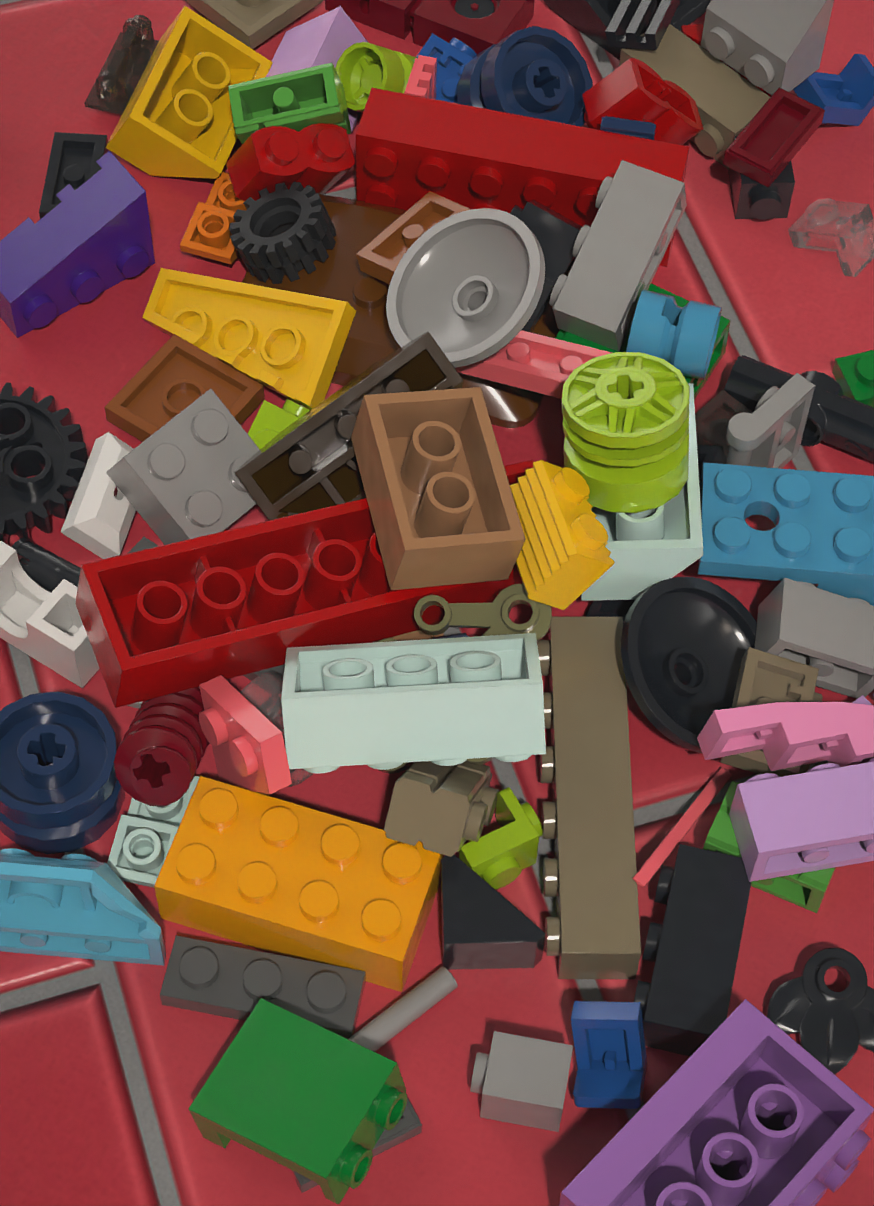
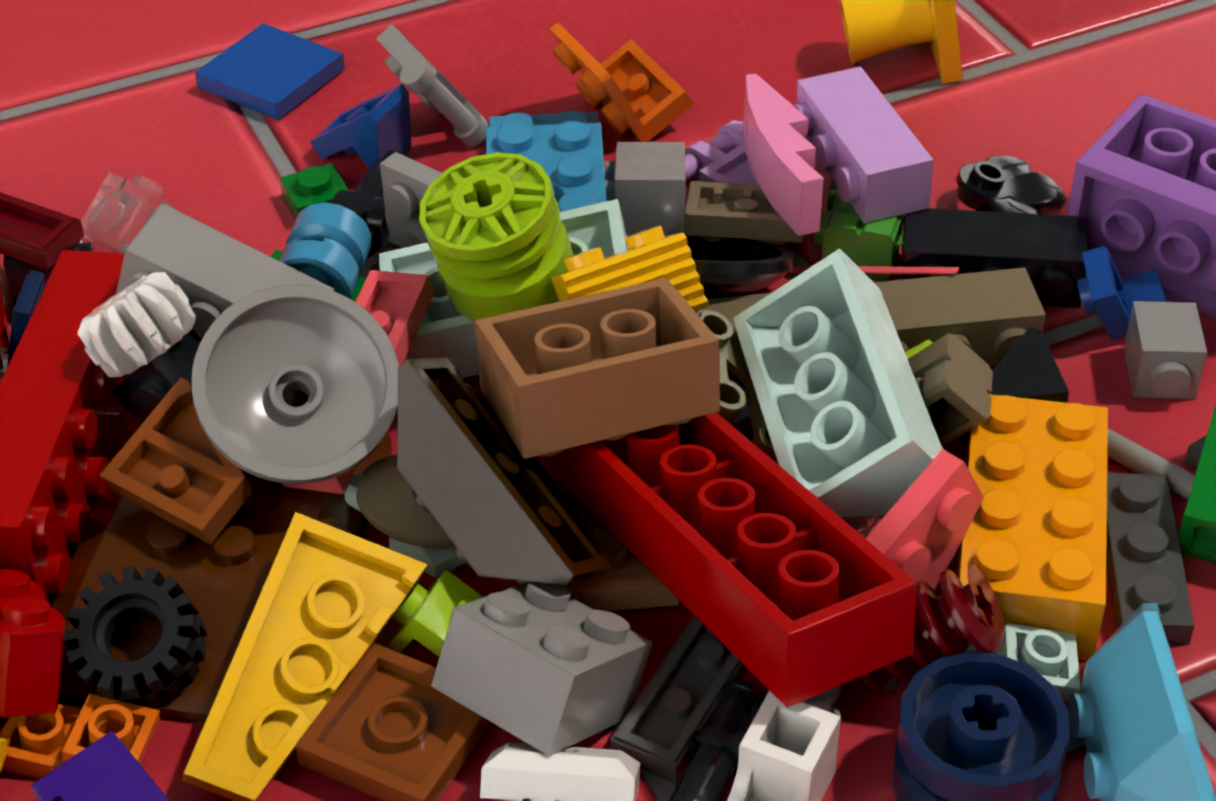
camera: 95 degrees left, 15 degrees down
none -> white gear [77,272,196,377]

